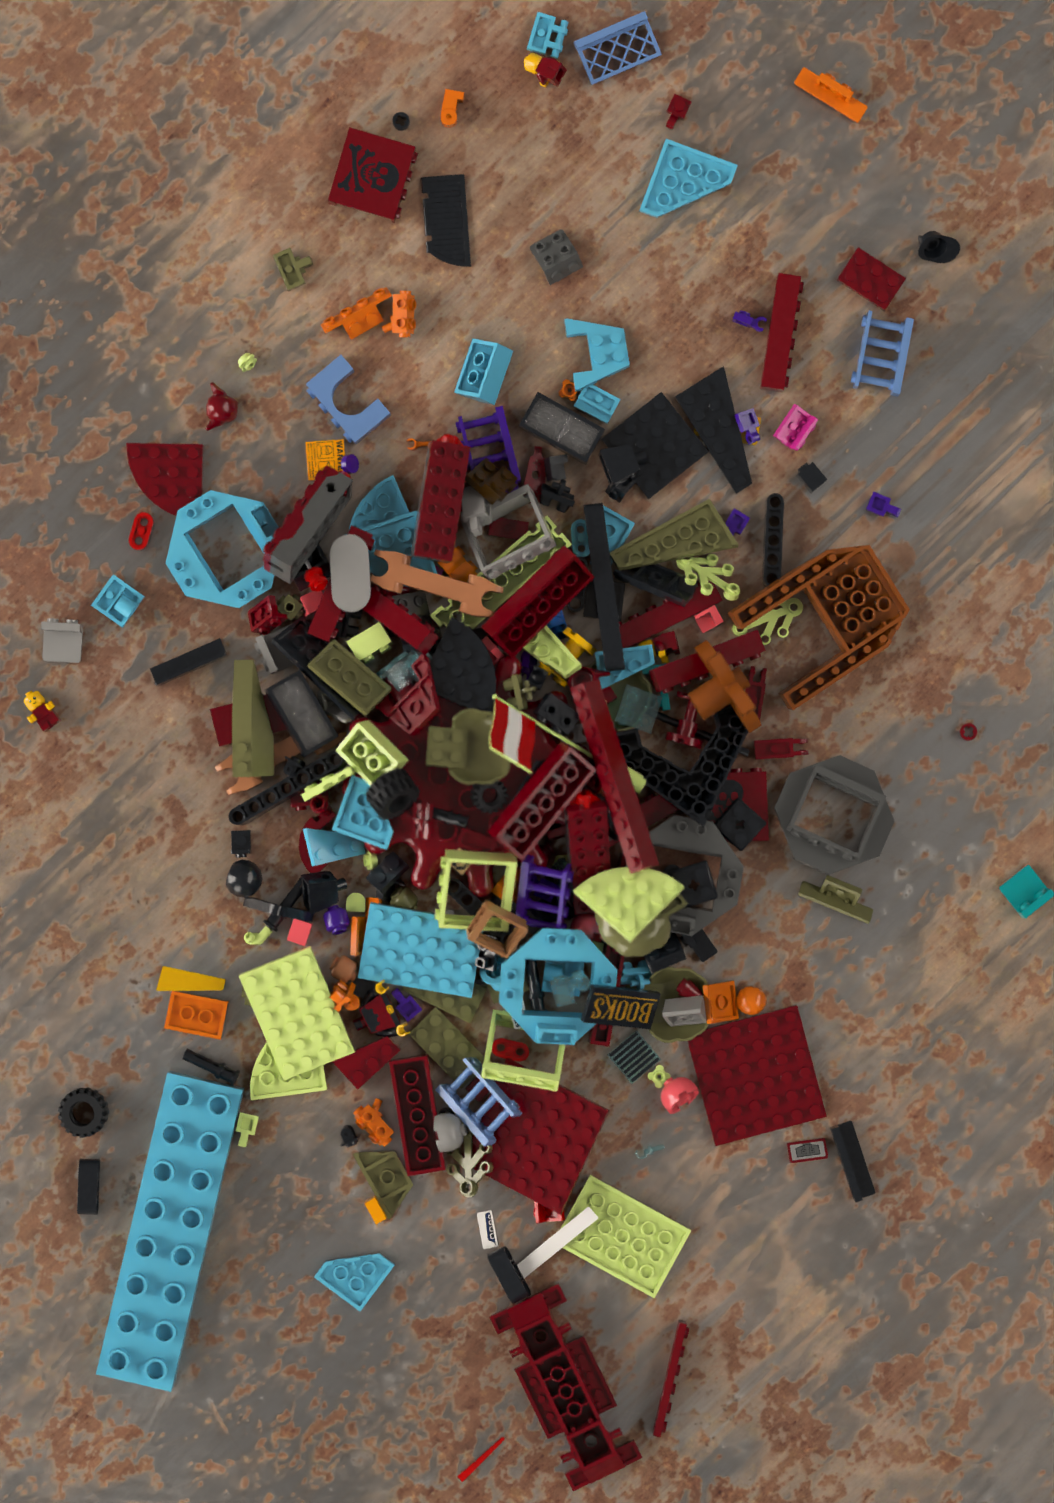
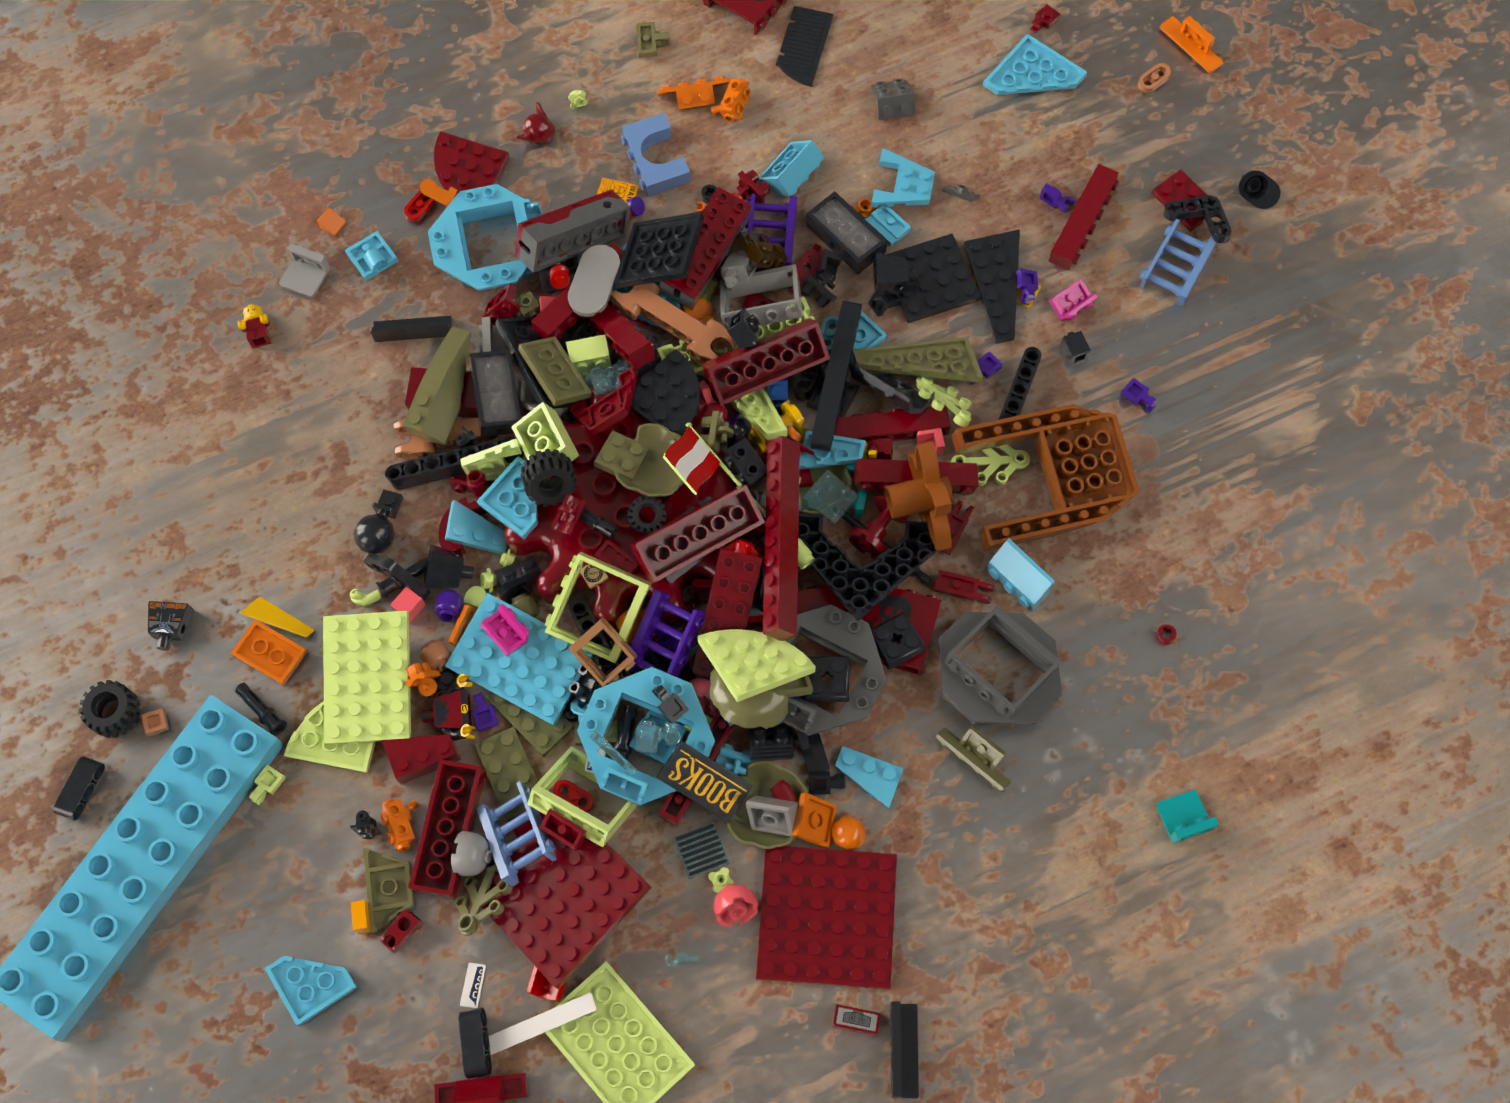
camera: 20 degrees right, 20 degrees down
none -> nougat plate [141,708,169,736]
none -> torso [148,601,194,651]
none -> orange slope [317,207,347,236]
none -> dark red leg [380,909,425,954]
none -> orange leg [420,179,457,206]
none -> yellowish green plate [480,568,497,592]
none -> dark pink bracket [480,604,529,657]
none -> dark red slope [539,808,587,851]
none -> clear light blue bar [589,730,638,777]
none -> black plate [614,212,704,288]
none -> black plate [652,685,689,724]
none -> black bush [701,184,717,204]
none -> black brick [727,308,759,350]
none -> dark red hips [737,170,770,203]
none -> orange tile [787,425,804,443]
none -> black plate [808,771,846,795]
none -> medium azure wing [835,746,903,810]
none -> dark grey piece [943,185,980,201]
none -> medium azure slope [987,538,1055,611]
none -> nougat plate [1138,63,1171,93]
none -> black beam [1163,195,1232,244]

